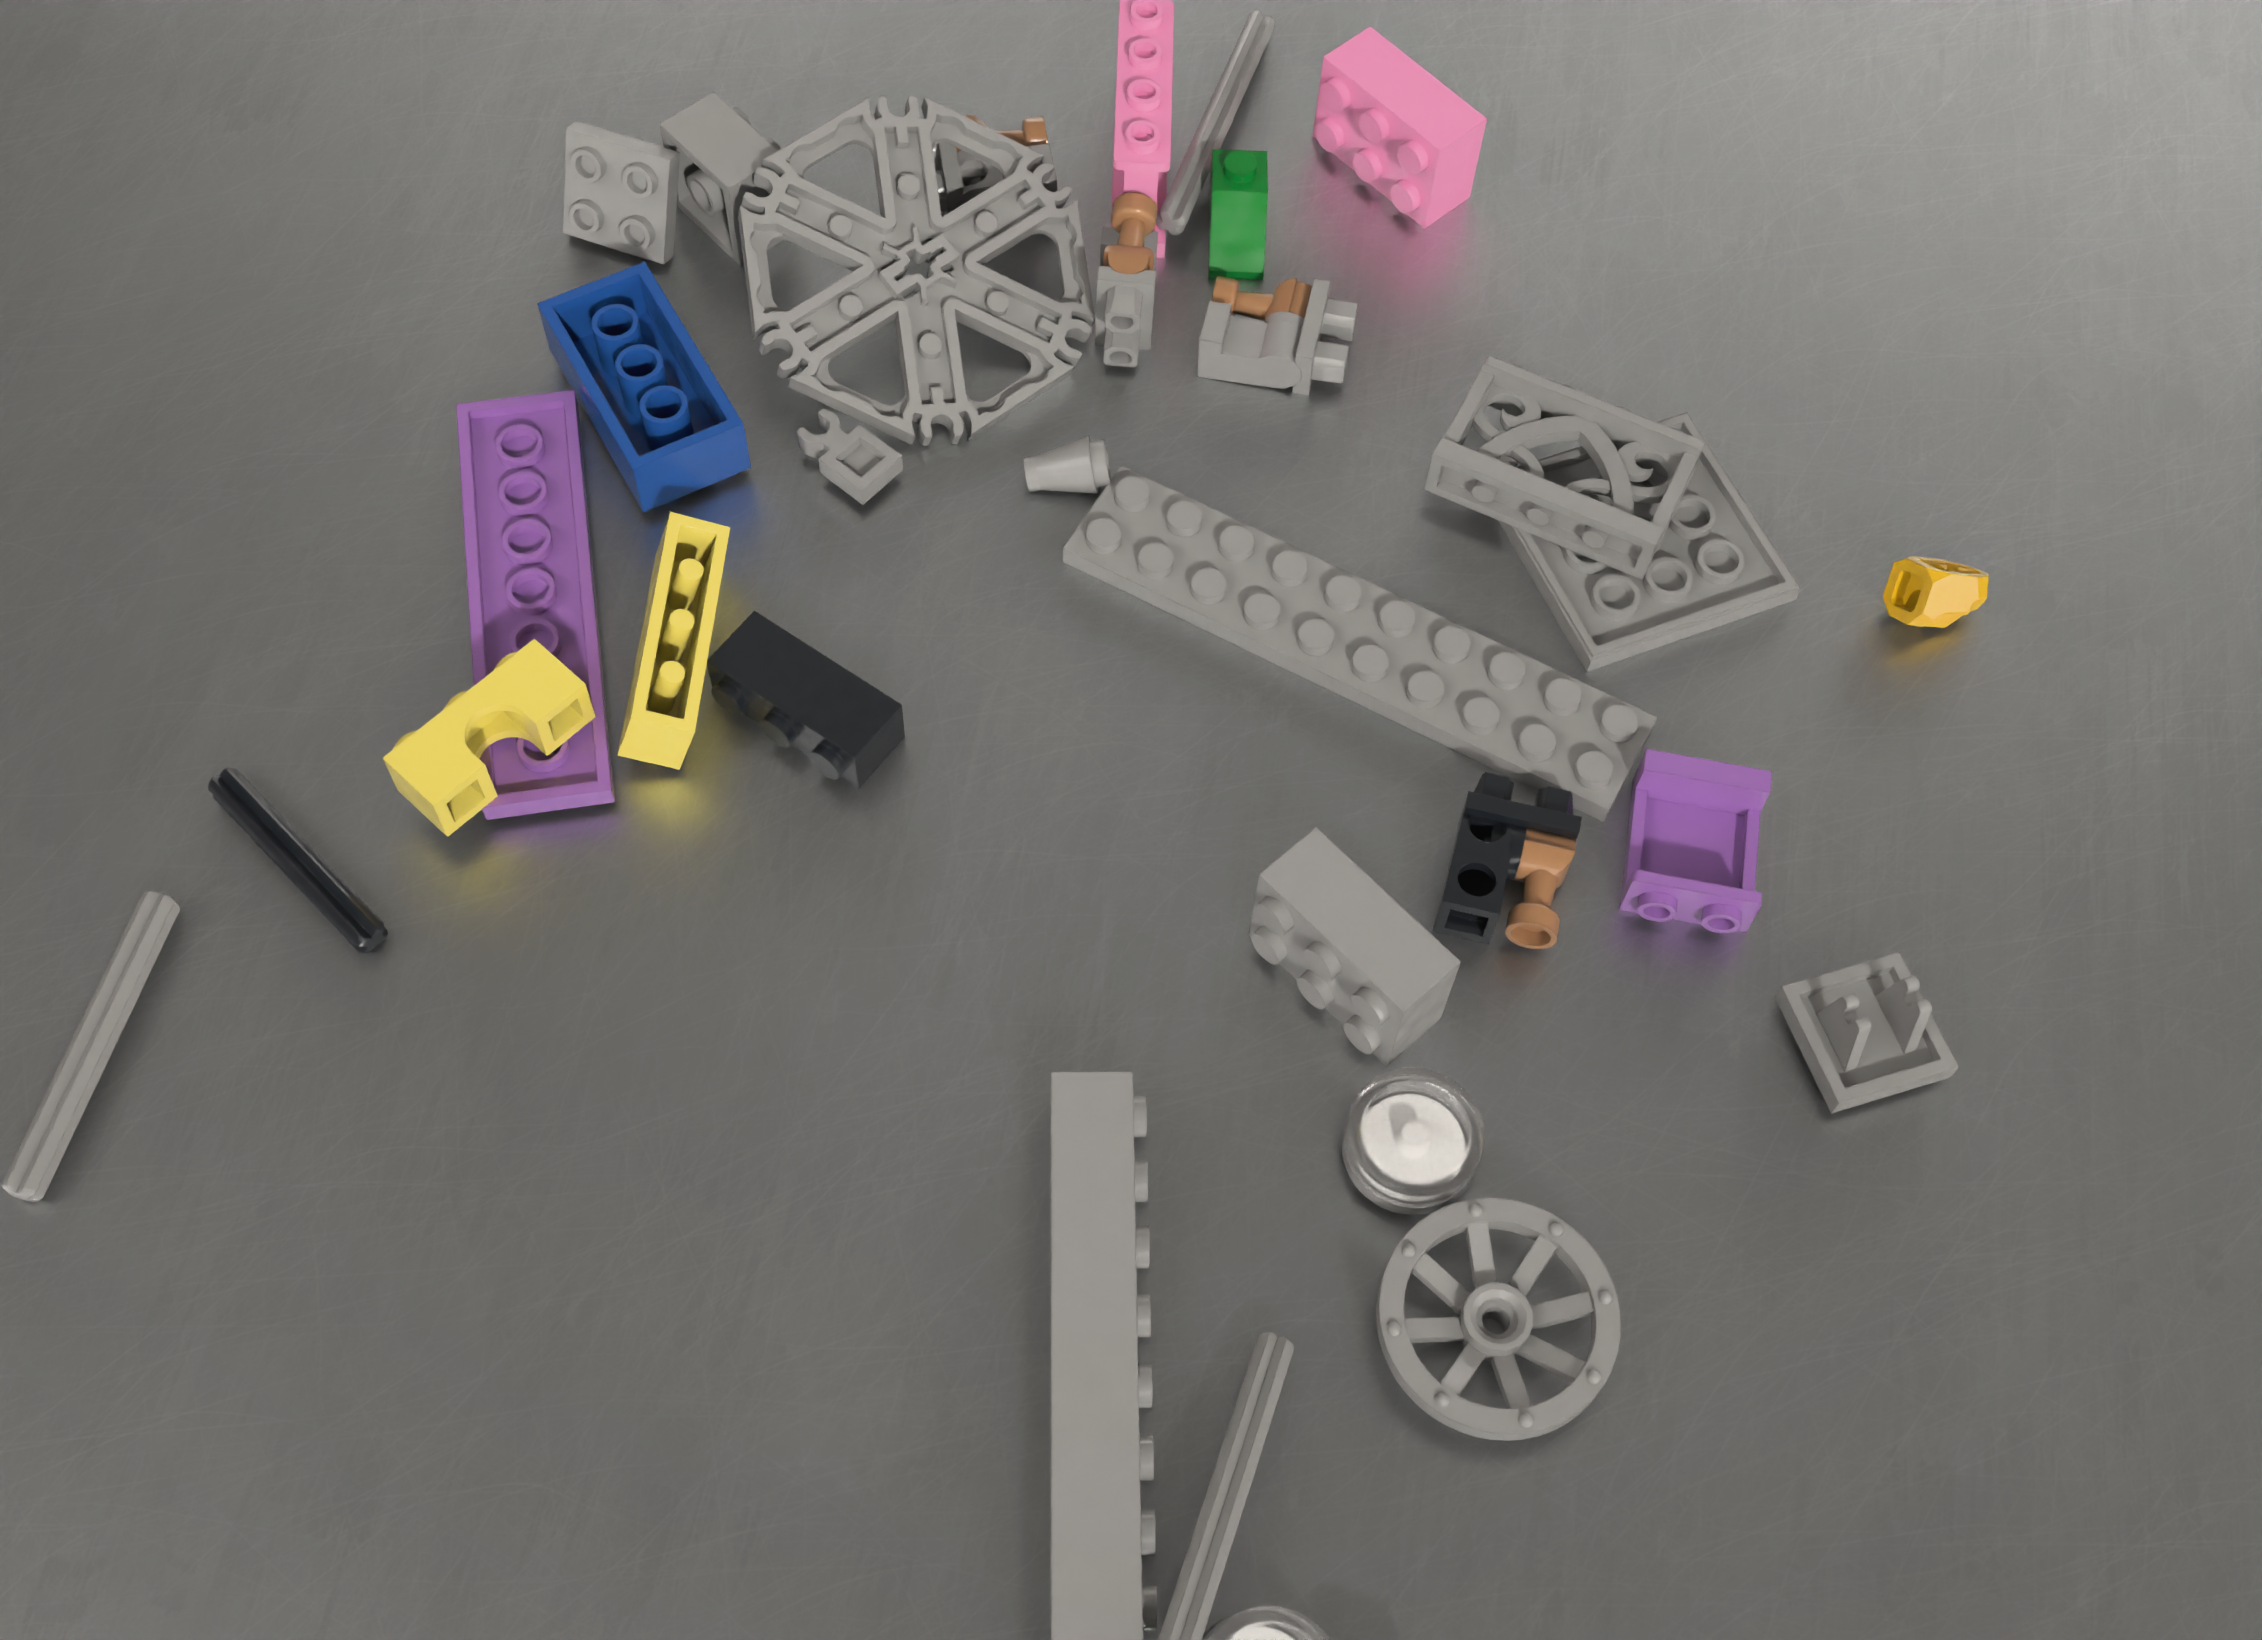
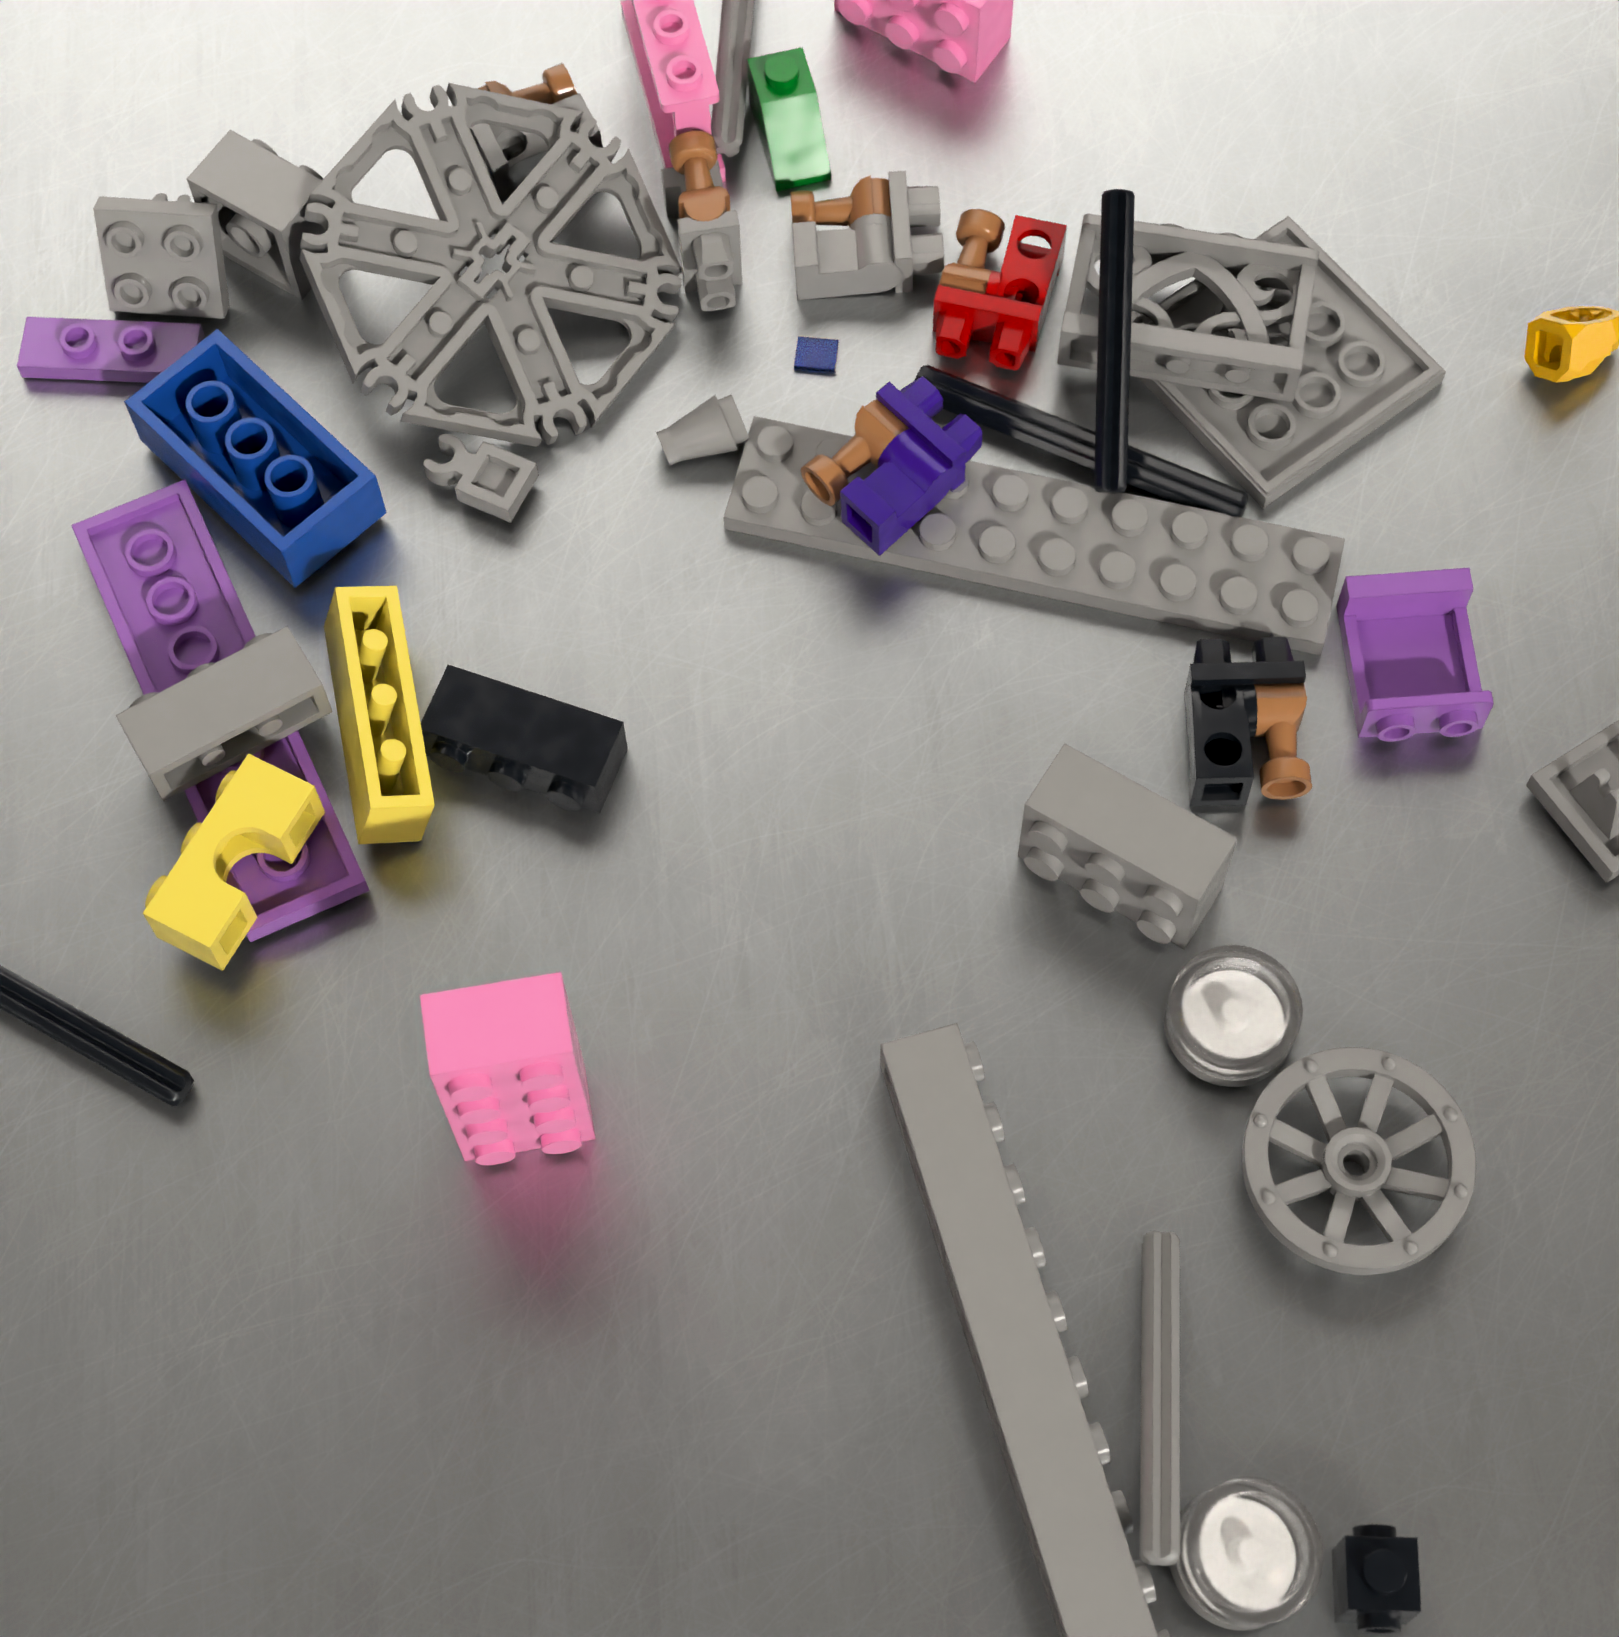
camera: 10 degrees left, 5 degrees up
none -> medium lavender plate [17,317,205,383]
none -> light grey brick [116,626,333,801]
none -> bright pink brick [420,972,596,1165]
none -> clear blue window [794,336,839,373]
none -> dark purple hips [801,376,982,556]
none -> black axle [914,365,1248,517]
none -> red hips [933,209,1067,371]
none -> black axle [1094,189,1135,494]

